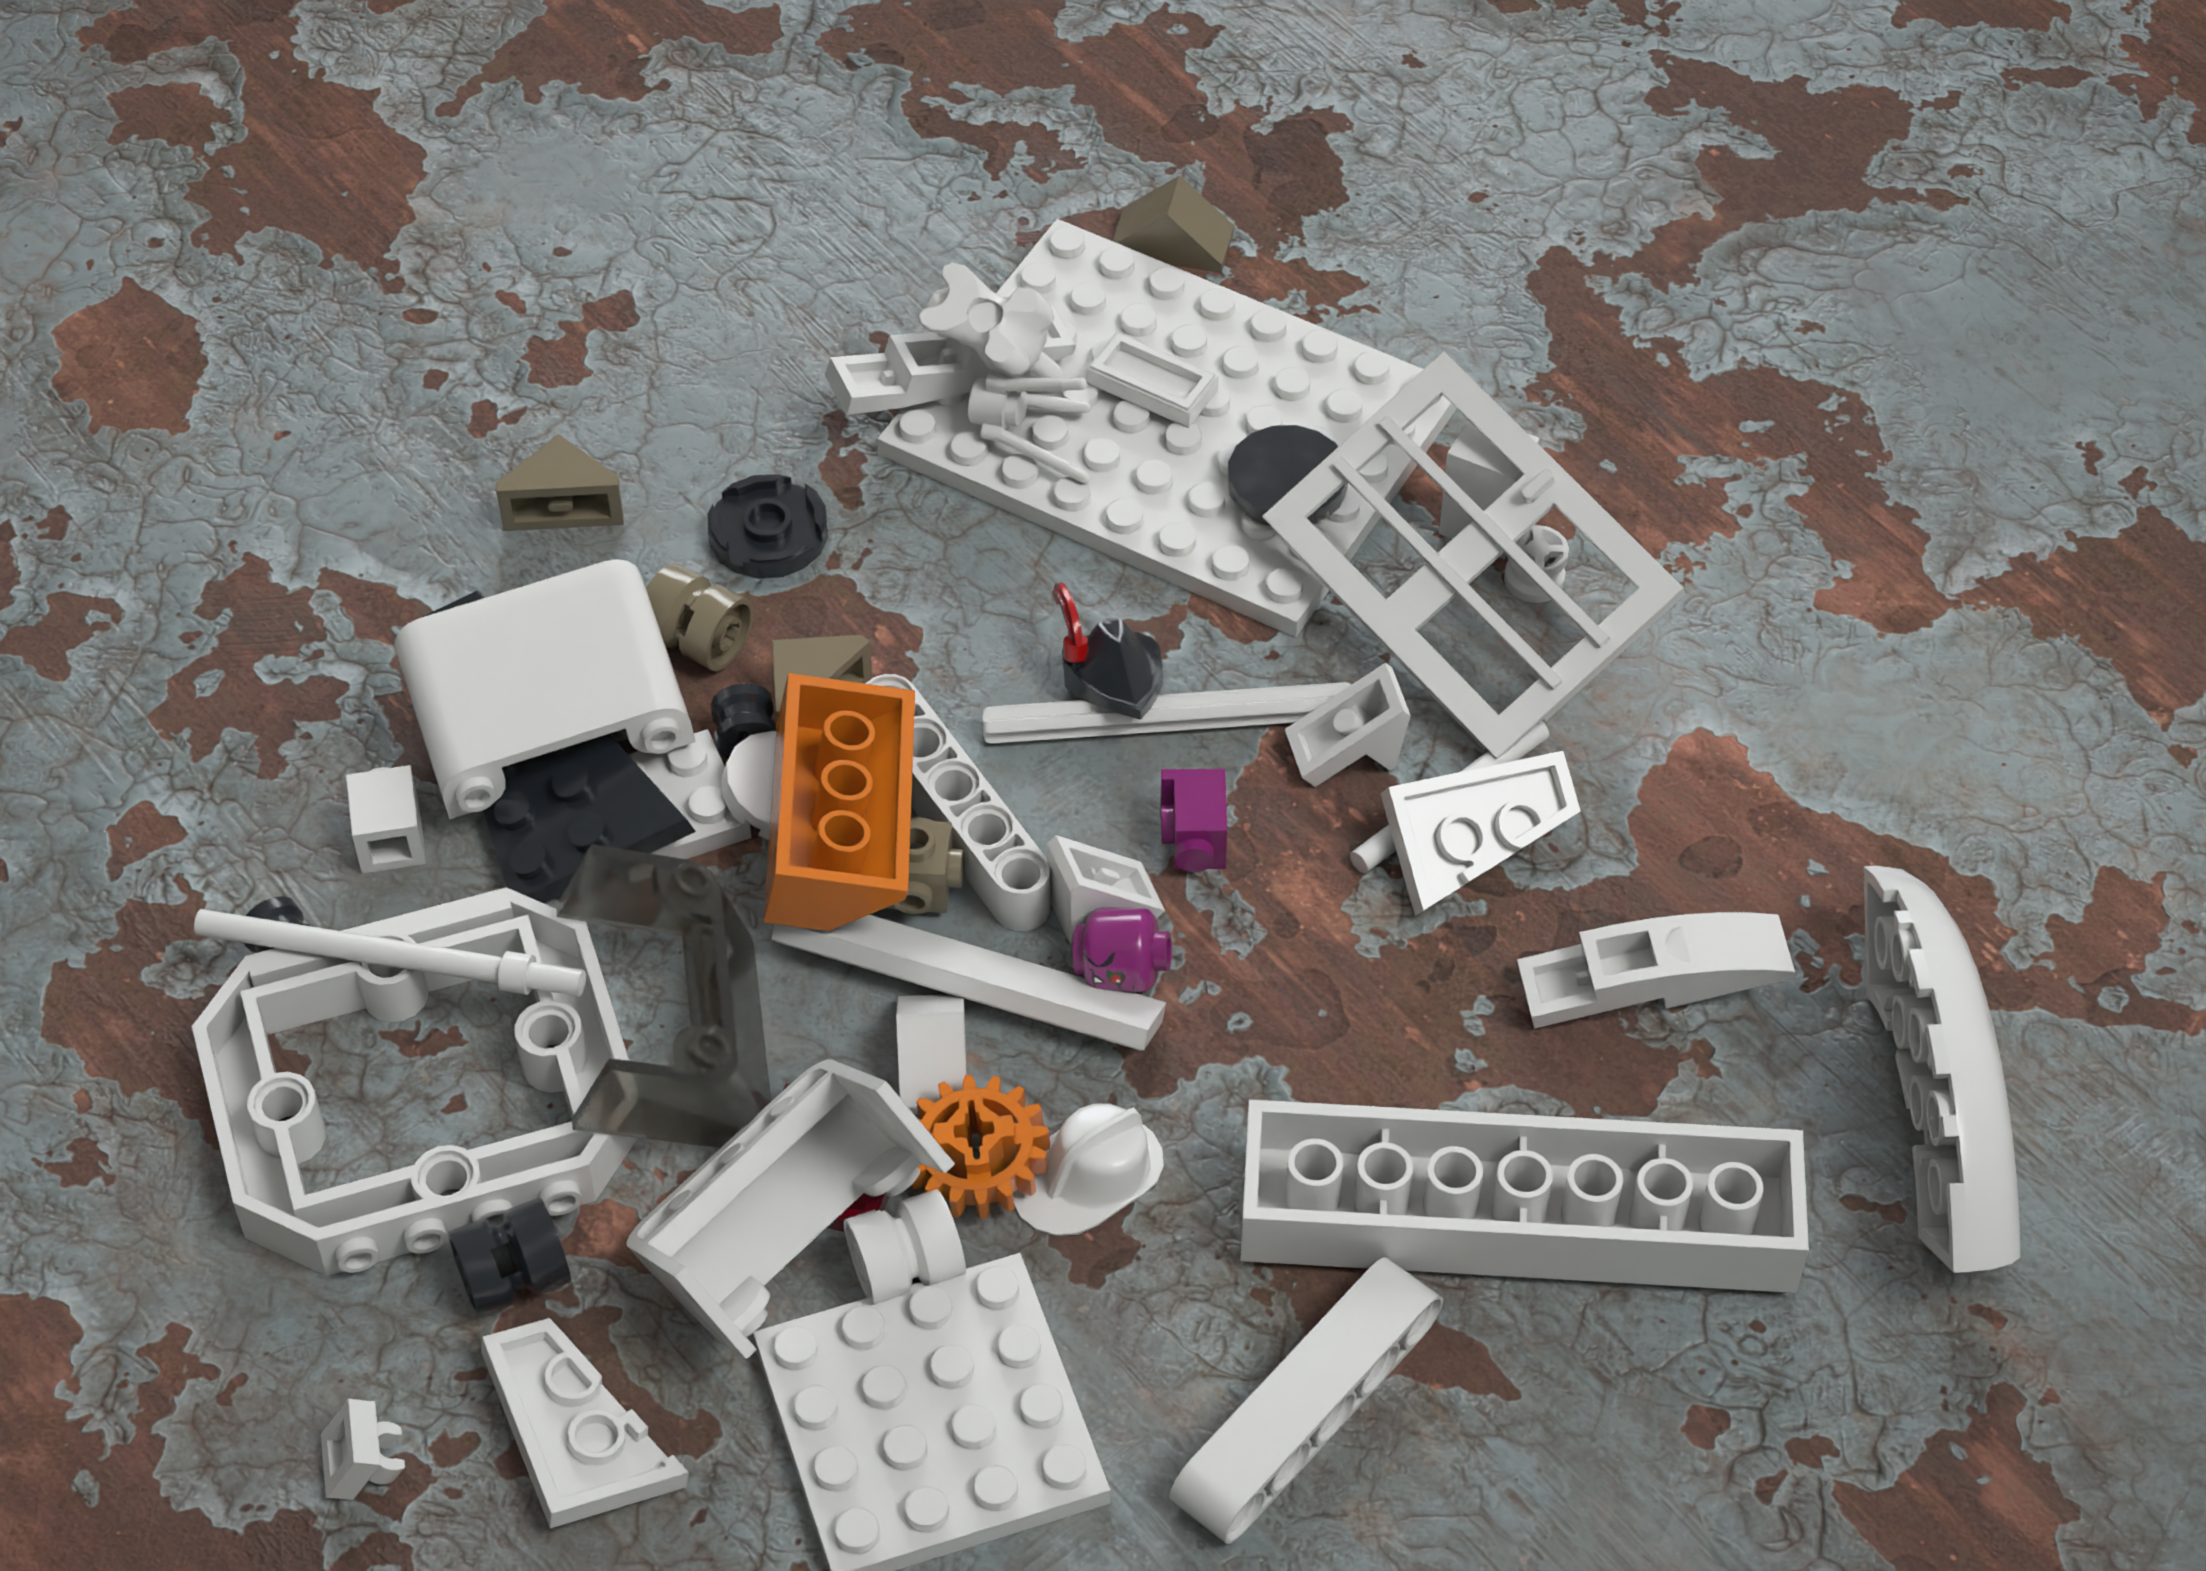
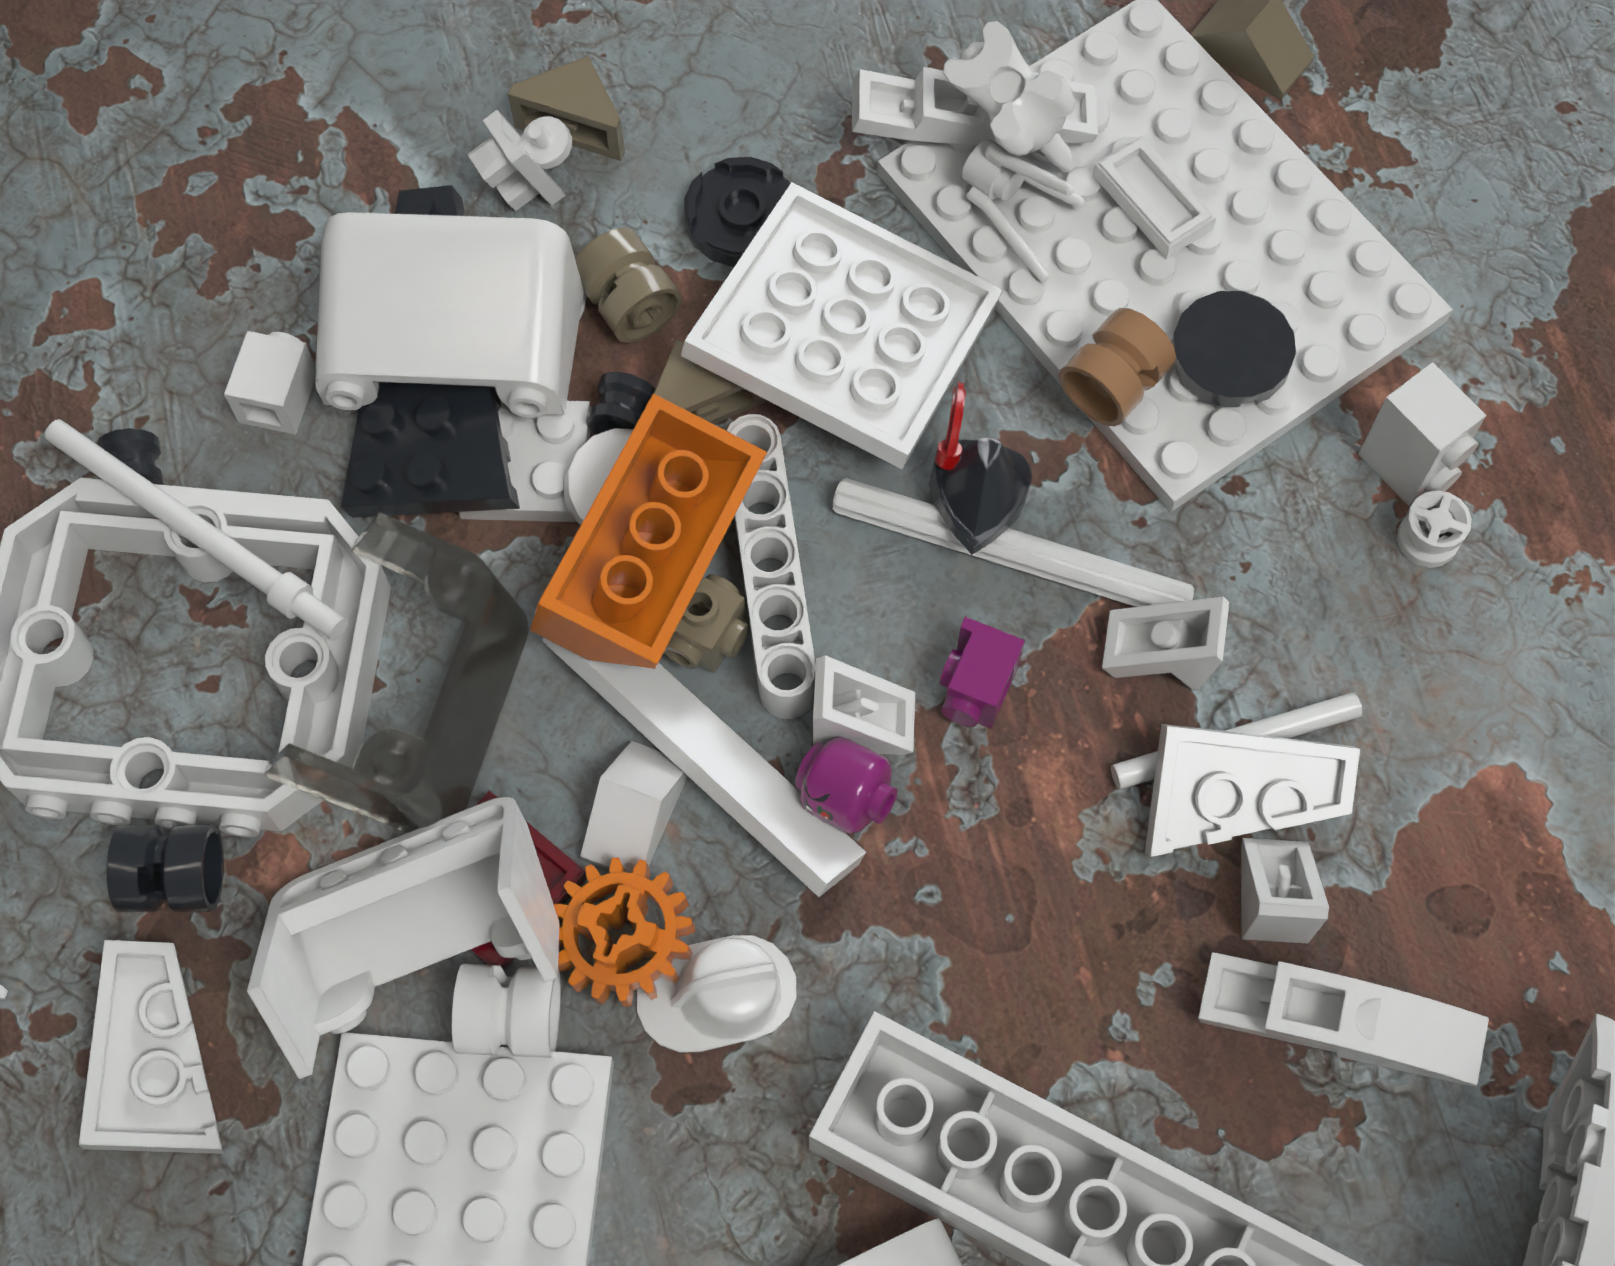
camera: 25 degrees right, 15 degrees up
white door [1262,351,1686,759] -> none
none -> white hips [468,110,572,211]
none -> white plate [681,182,1003,469]
none -> medium nougat wheel [1058,308,1176,427]
none -> white slope [1241,838,1329,944]

